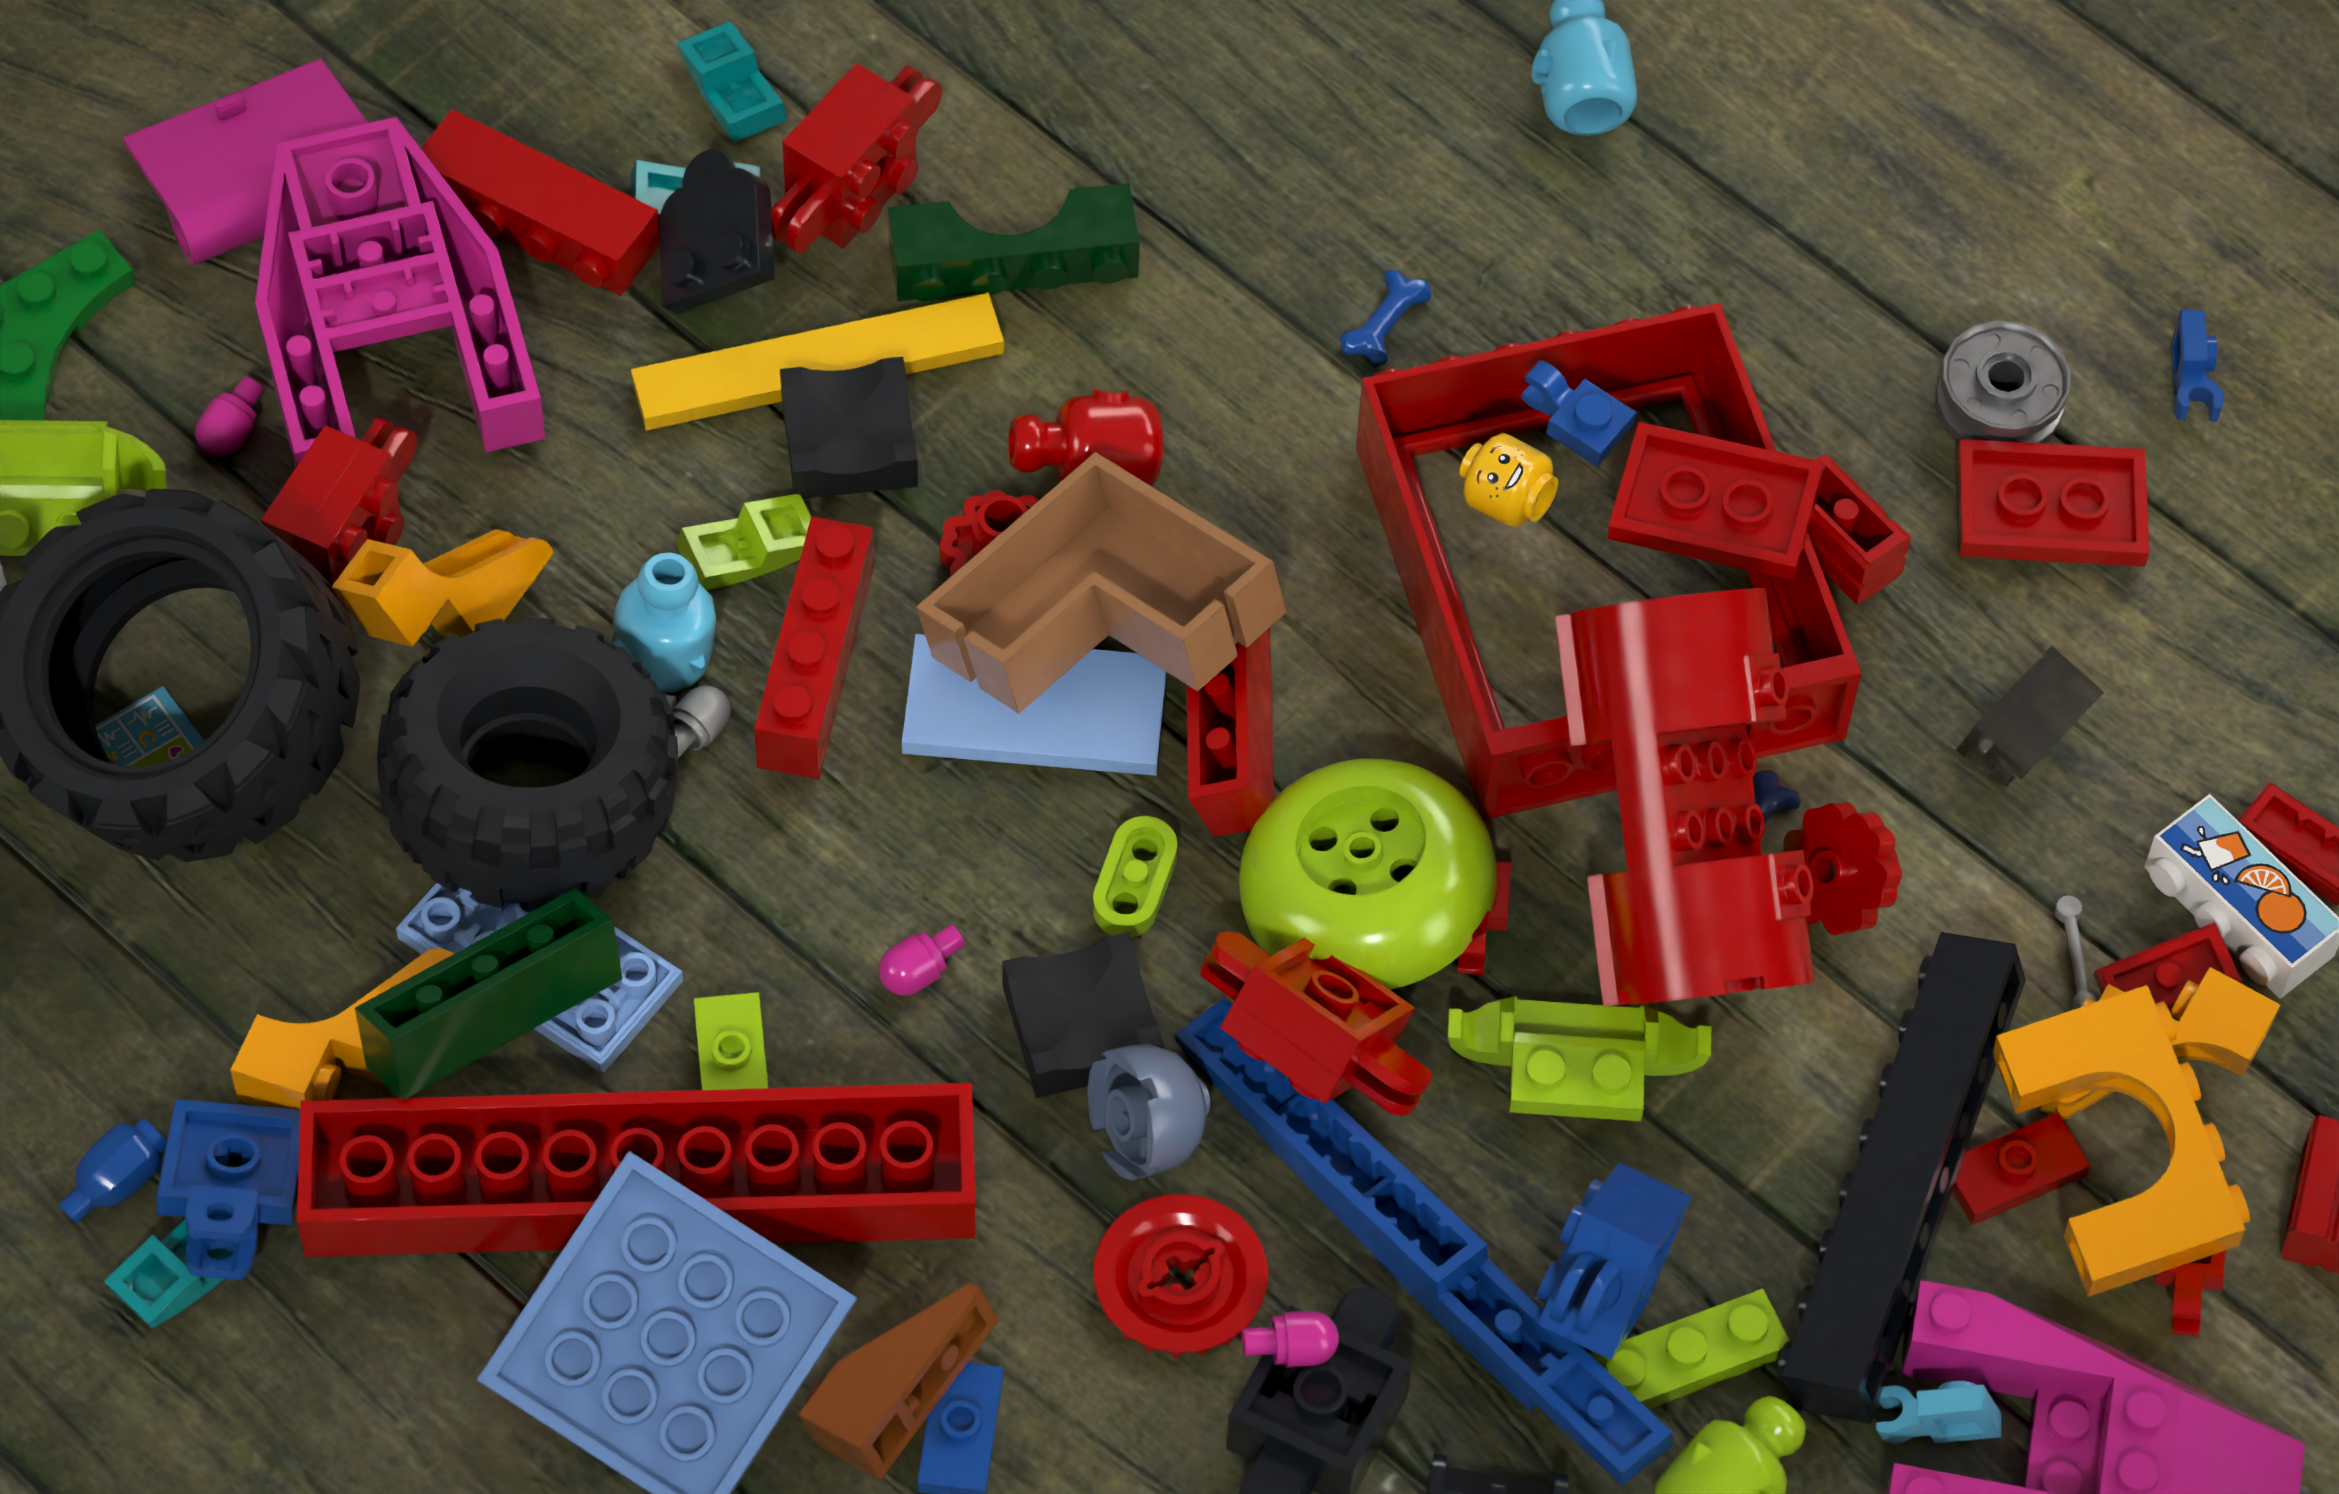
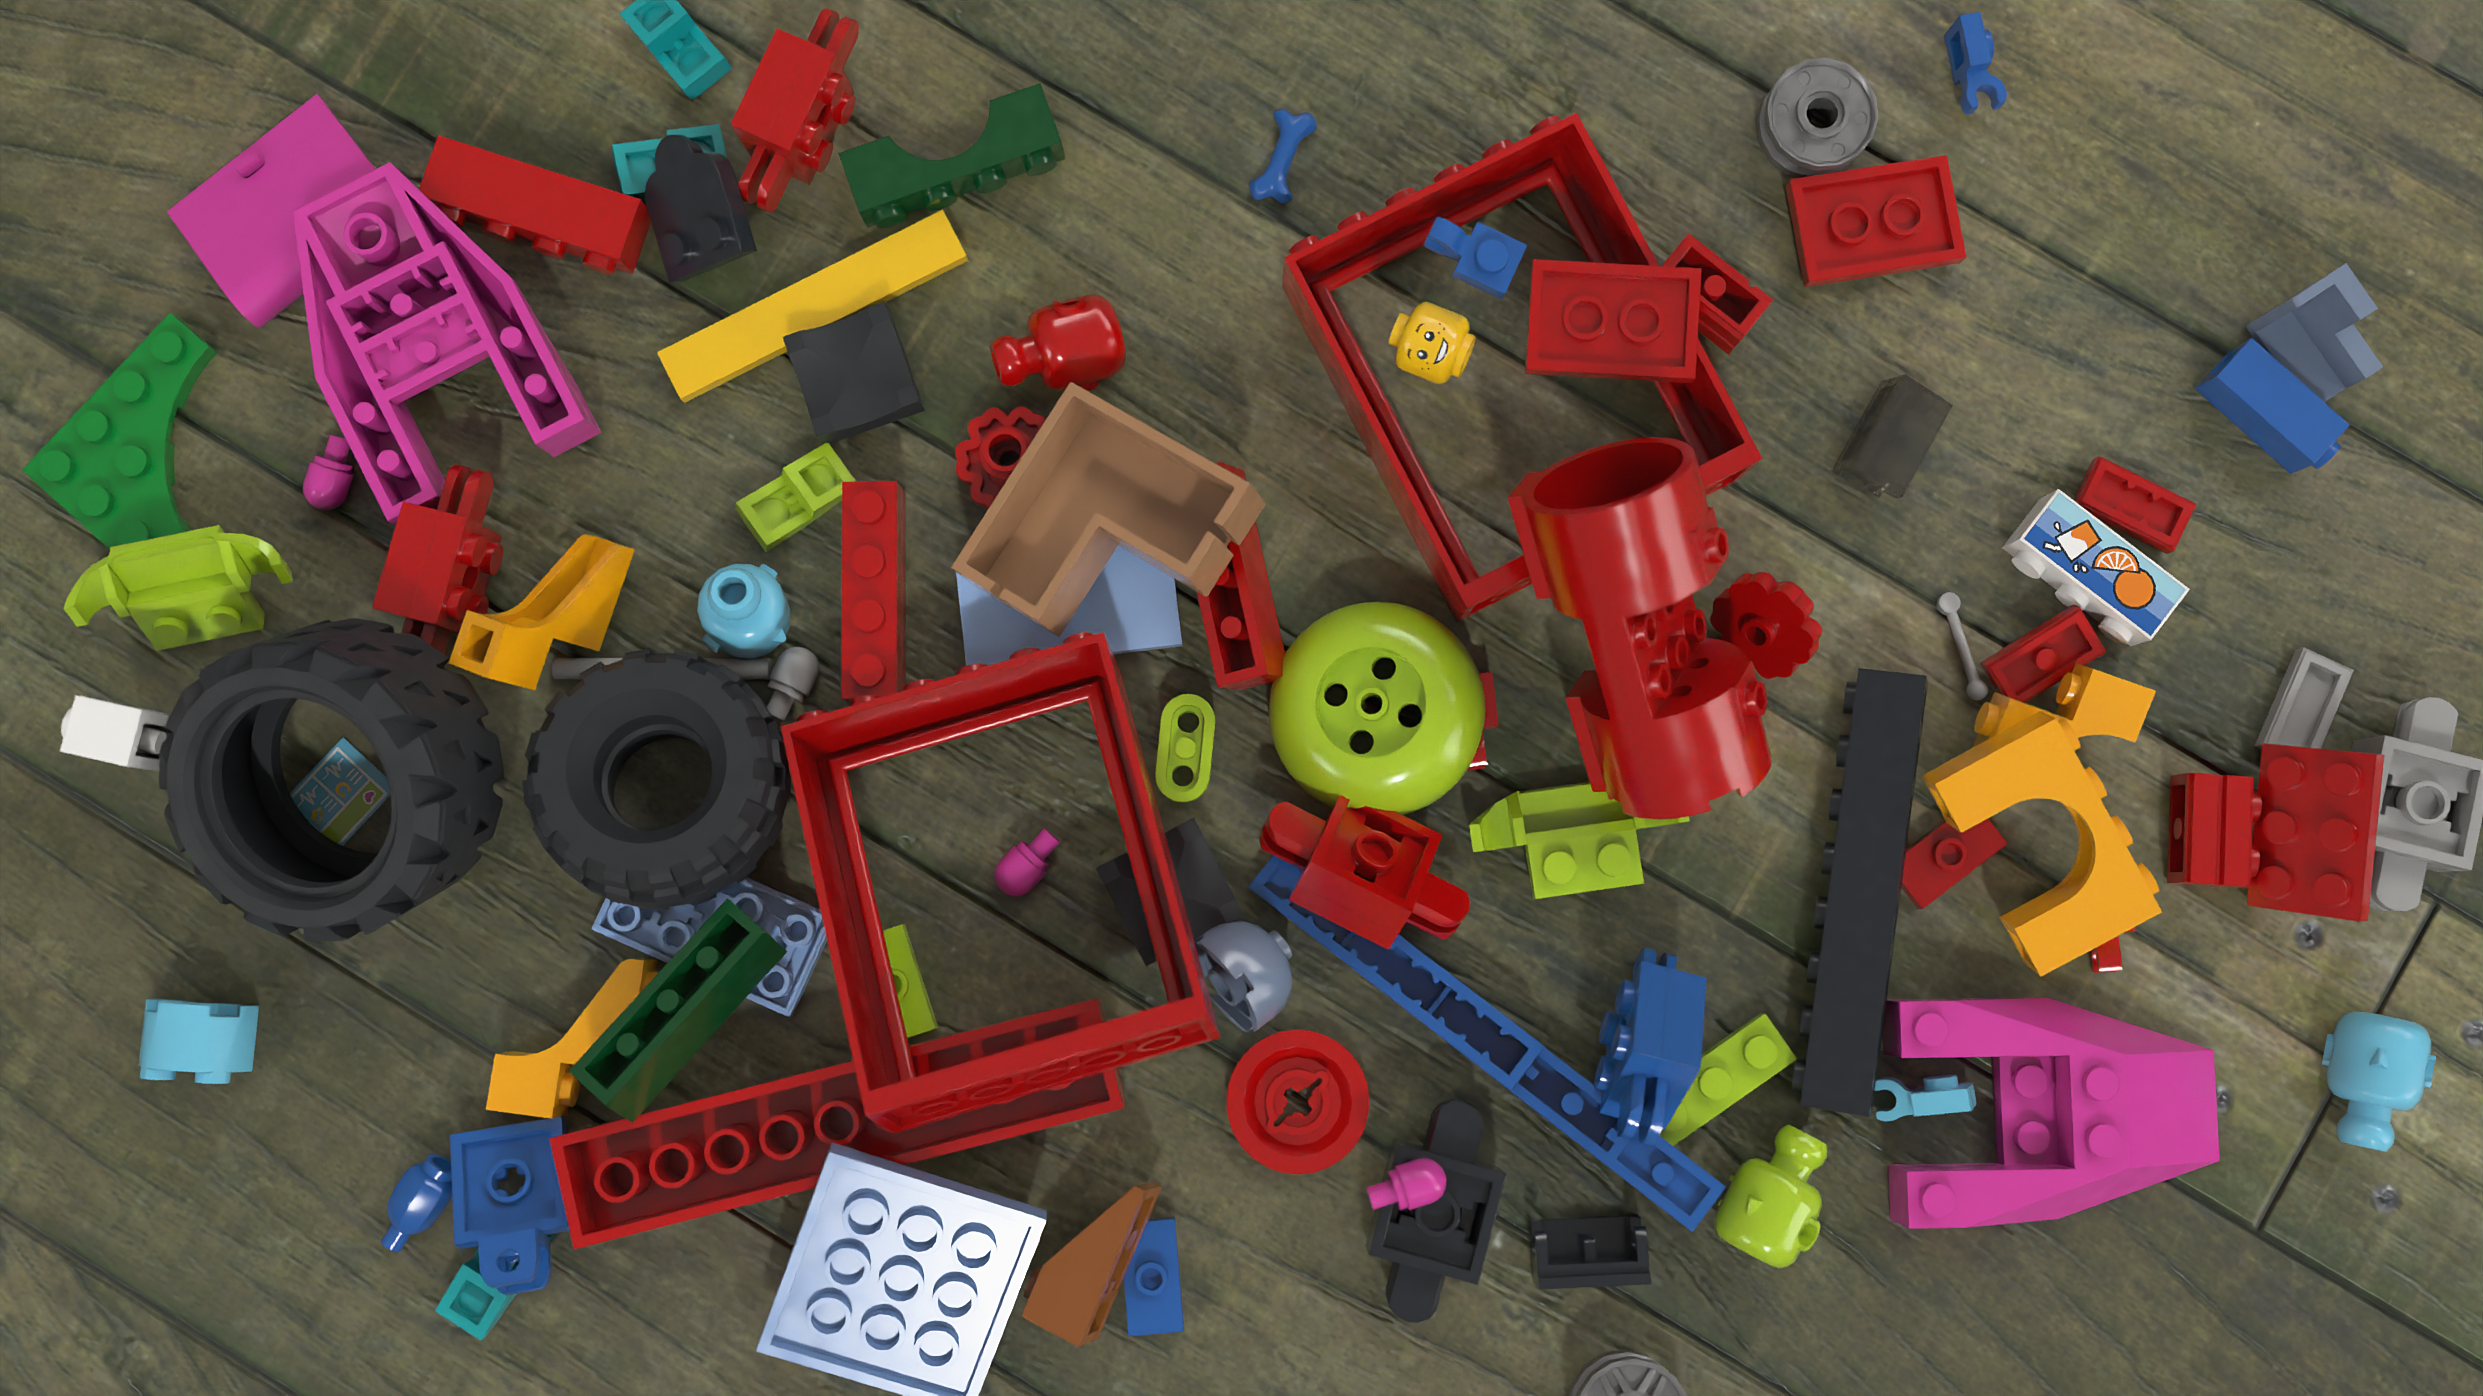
camera: 10 degrees left, 25 degrees up
none -> red door [781,632,1221,1133]

